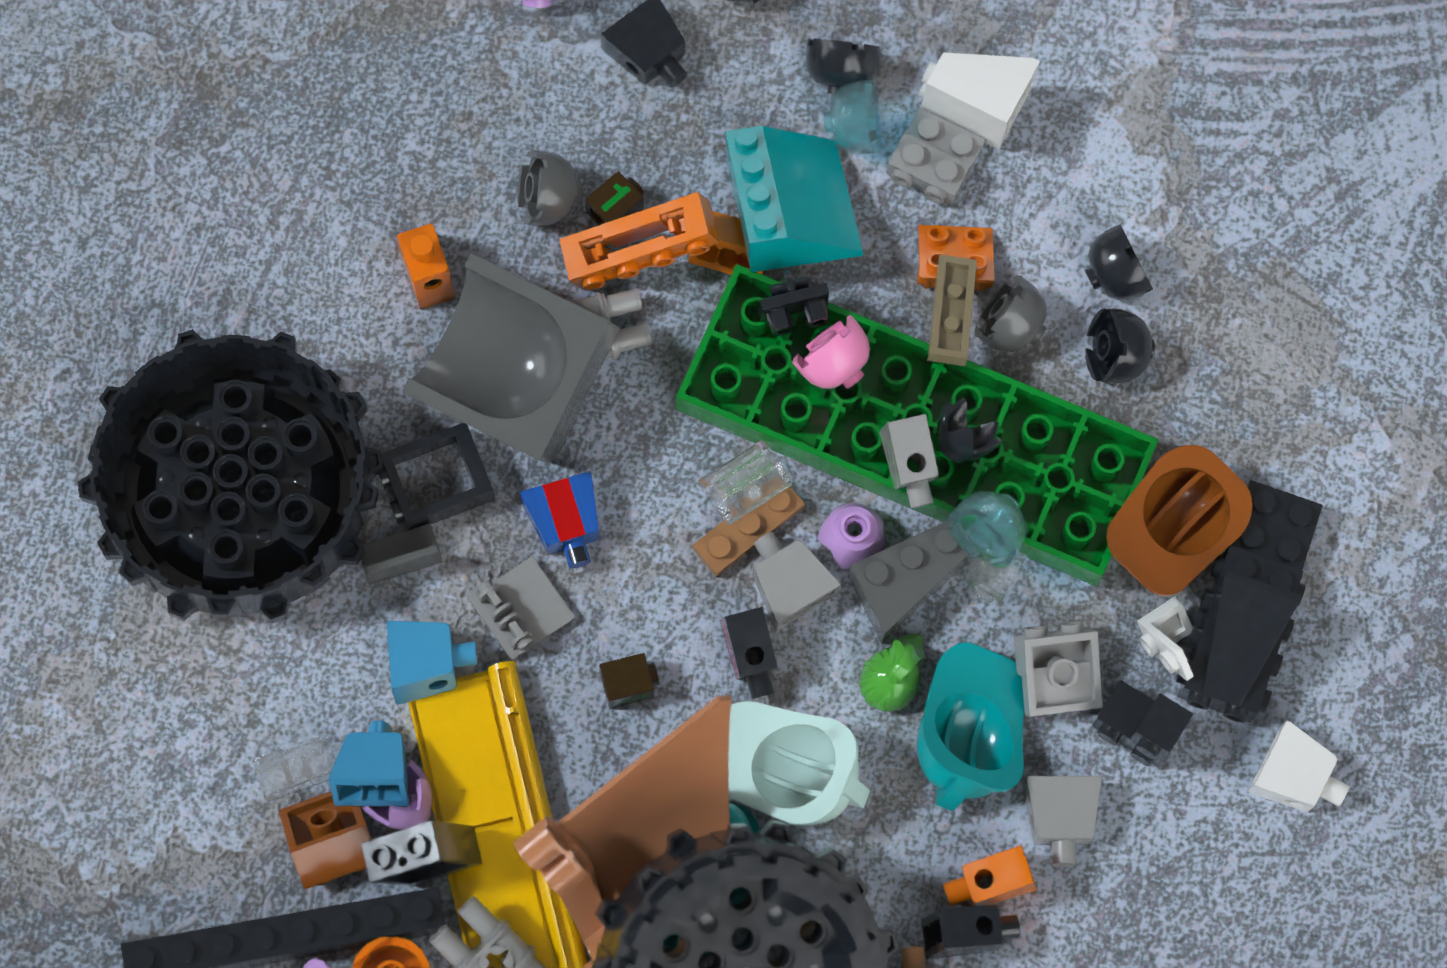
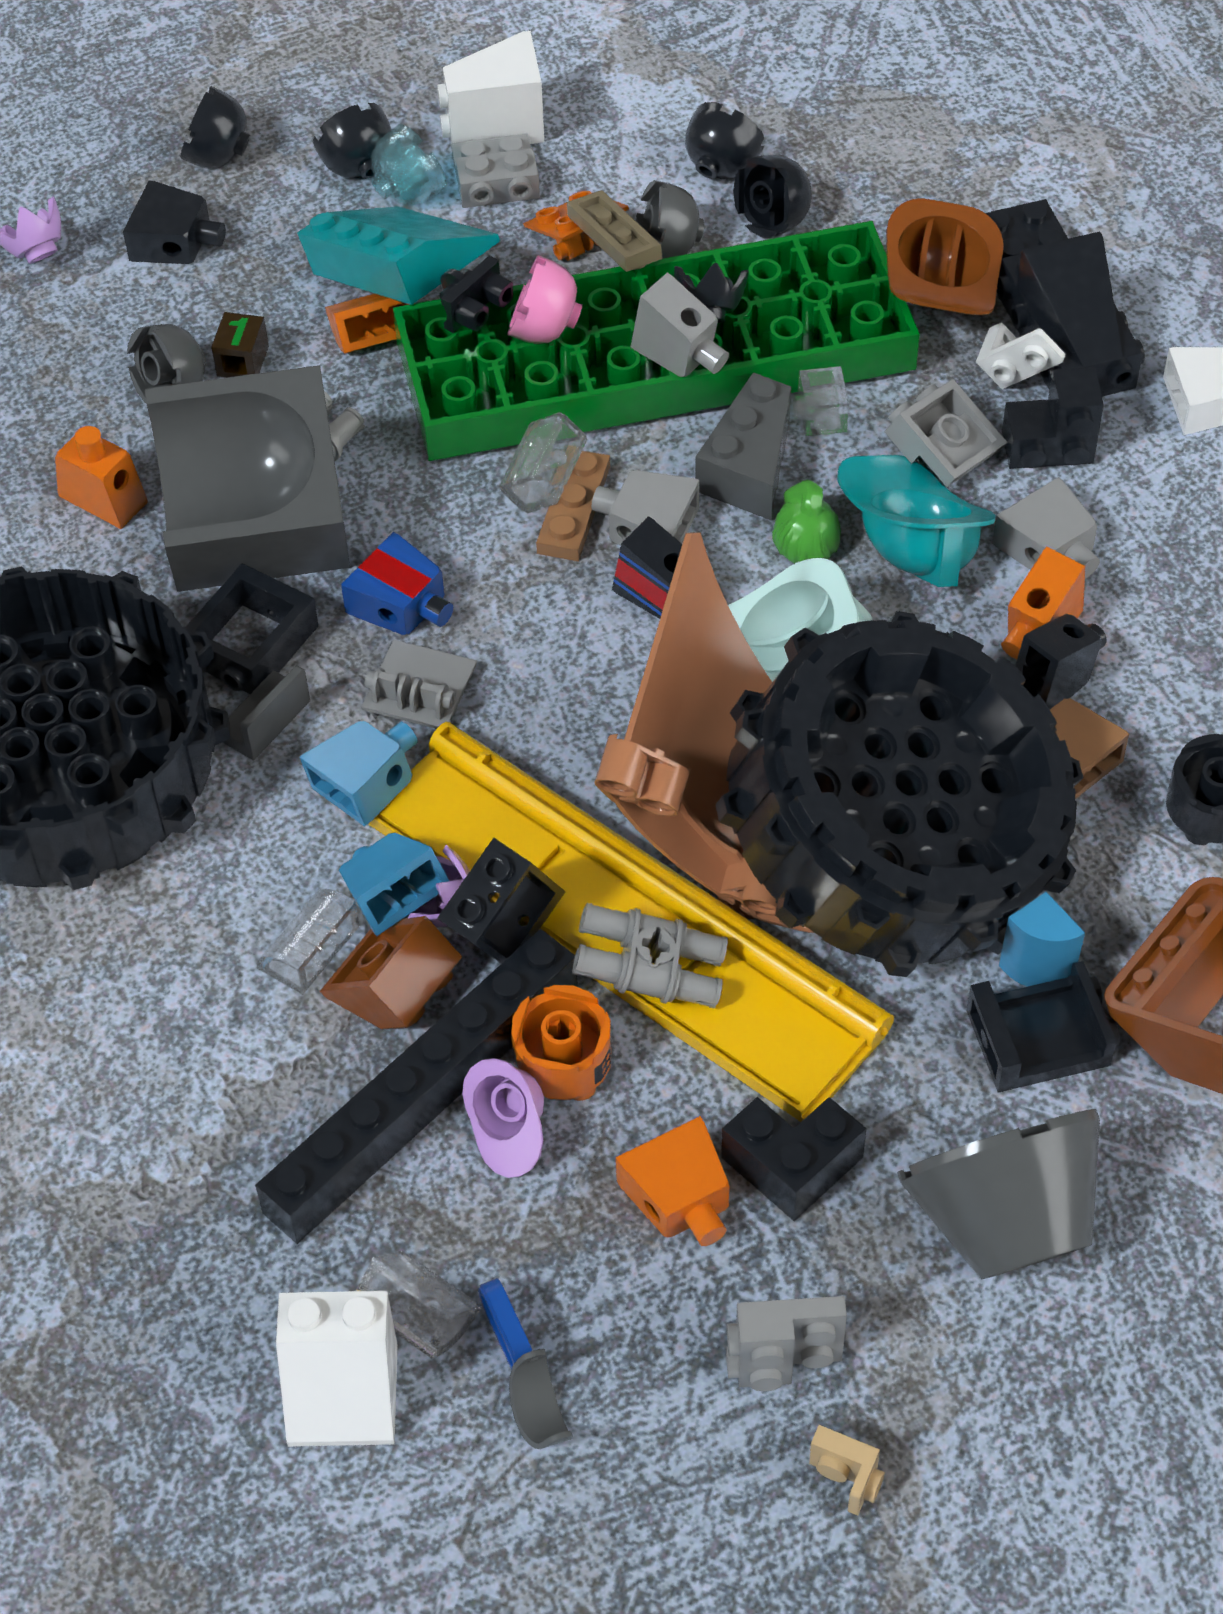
camera: 30 degrees left, 20 degrees down
orange brick [559,192,720,291] -> none
dark brown brick [599,653,660,709] -> none
lavender piece [817,503,885,571] -> none
clear light blue cylinder [948,491,1027,568] -> none

